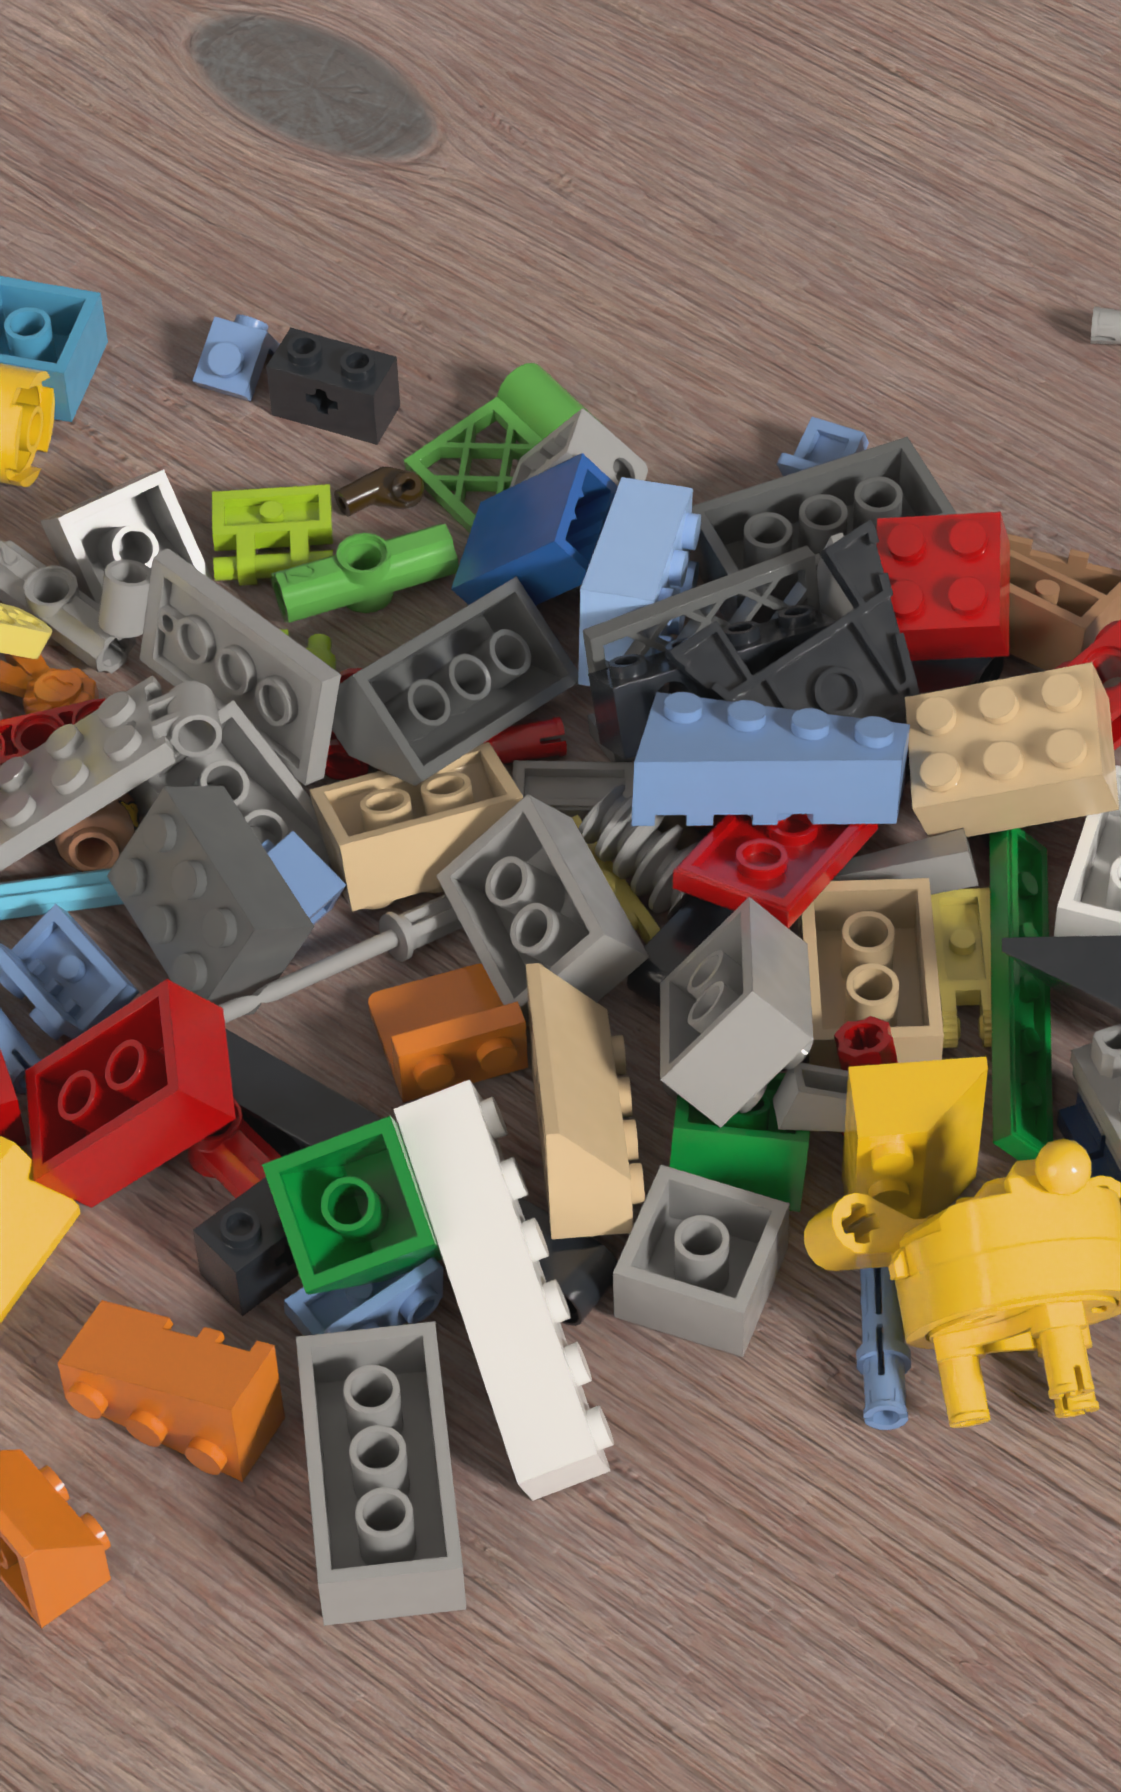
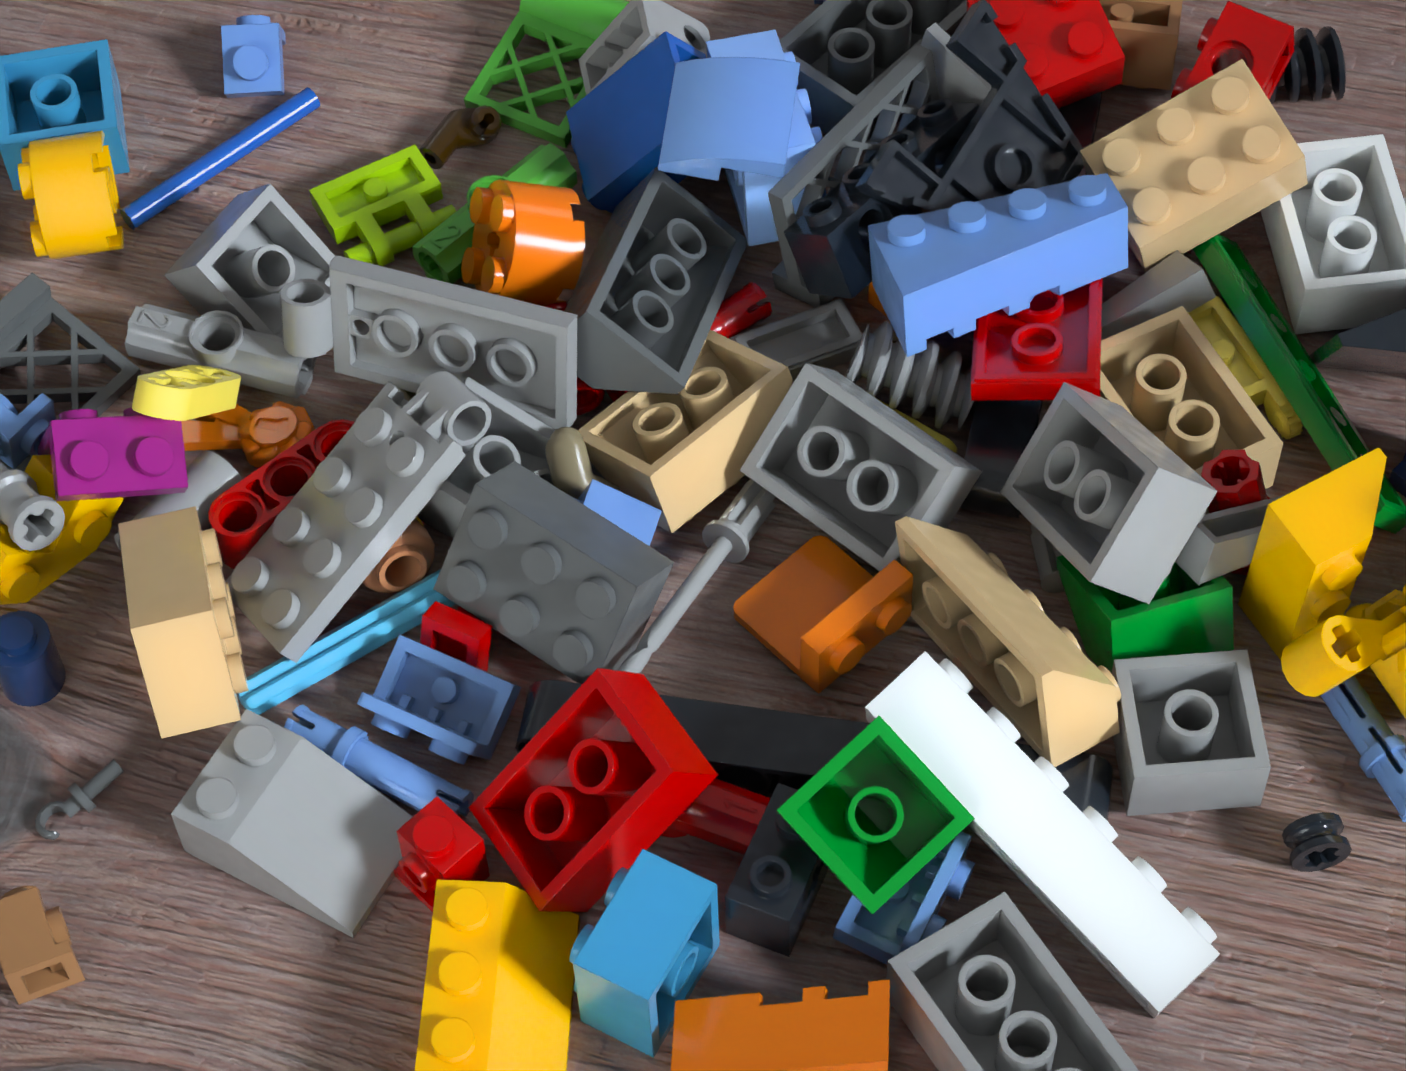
camera: 25 degrees left, 5 degrees up
black brick [266,327,400,445] -> none
none -> blue bar [120,87,320,230]
none -> red tile [420,601,492,672]
none -> orange brick [461,179,585,306]
none -> dark tan arm [545,427,620,499]
none -> dark azure brick [569,849,720,1058]
none -> medium blue slope [658,57,800,181]
none -> black bush [1282,812,1352,872]

